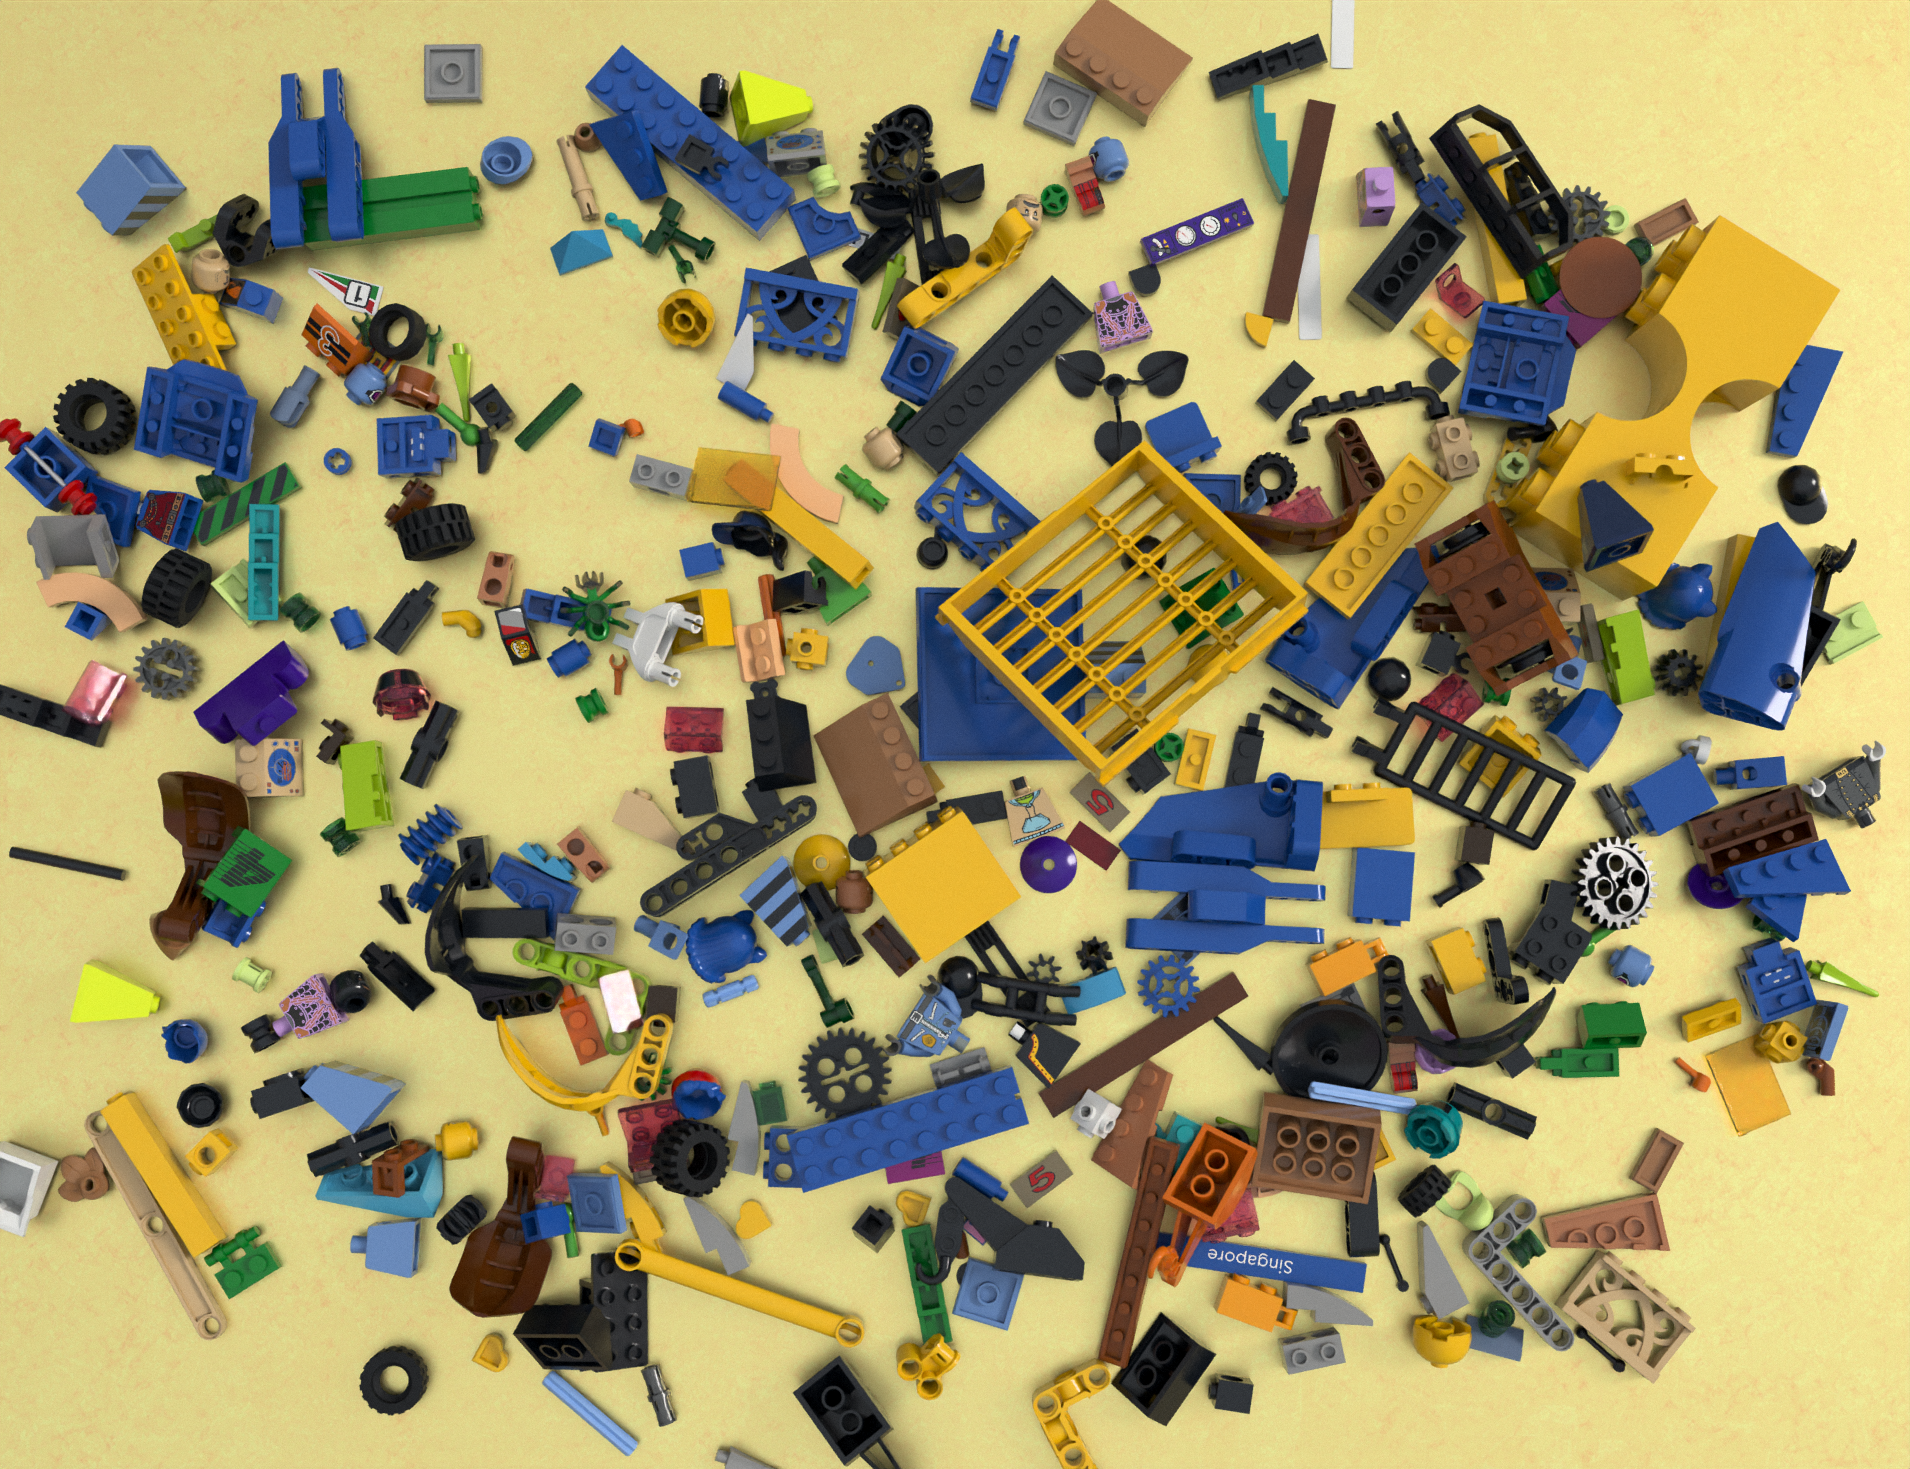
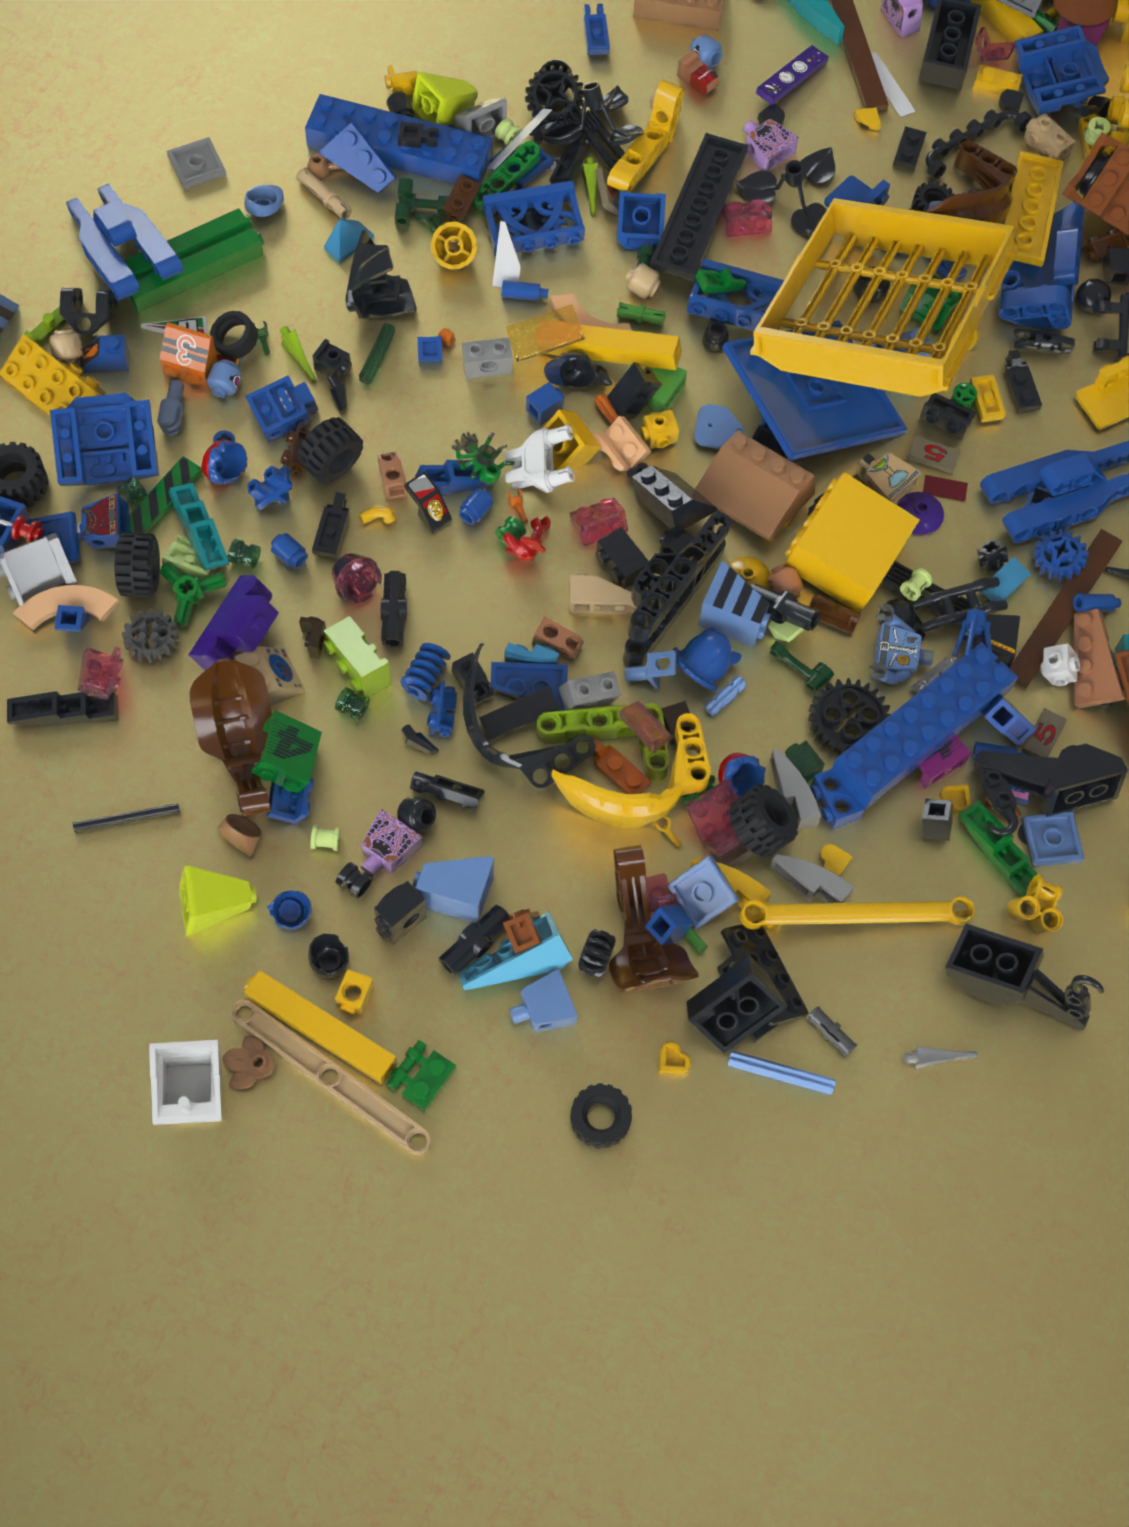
camera: 25 degrees left, 20 degrees down
dark orange piece [386,365,440,412] -> none
bright green bar [435,403,480,446] -> none
yellow head [435,1121,478,1161] -> none
teal piece [605,212,643,248] -> none
black tile [848,834,877,861] -> none
light grey tile [1023,71,1097,146] -> none
black gear [1026,953,1062,983] -> none
green wheel [1040,184,1069,218] -> none
blue panel [1119,772,1323,872] -> none
none -> green bush [159,562,226,627]
none -> blue hair [201,440,248,484]
none -> blue hips [247,465,293,510]
none -> black piece [345,230,417,319]
none -> yellow bracket [384,65,417,95]
none -> reddish brown hinge [442,174,481,222]
none -> green beam [473,141,541,211]
none -> white sticker [487,109,552,170]
none -> red piece [503,516,551,561]
none -> green slope [695,267,747,293]
none -> clear pink bracket [722,199,772,237]
none -> yellowish green bush [900,568,933,601]
none -> blue plant [952,609,992,657]
none -> blue brick [982,695,1037,747]
none -> blue cylinder [1073,594,1122,612]

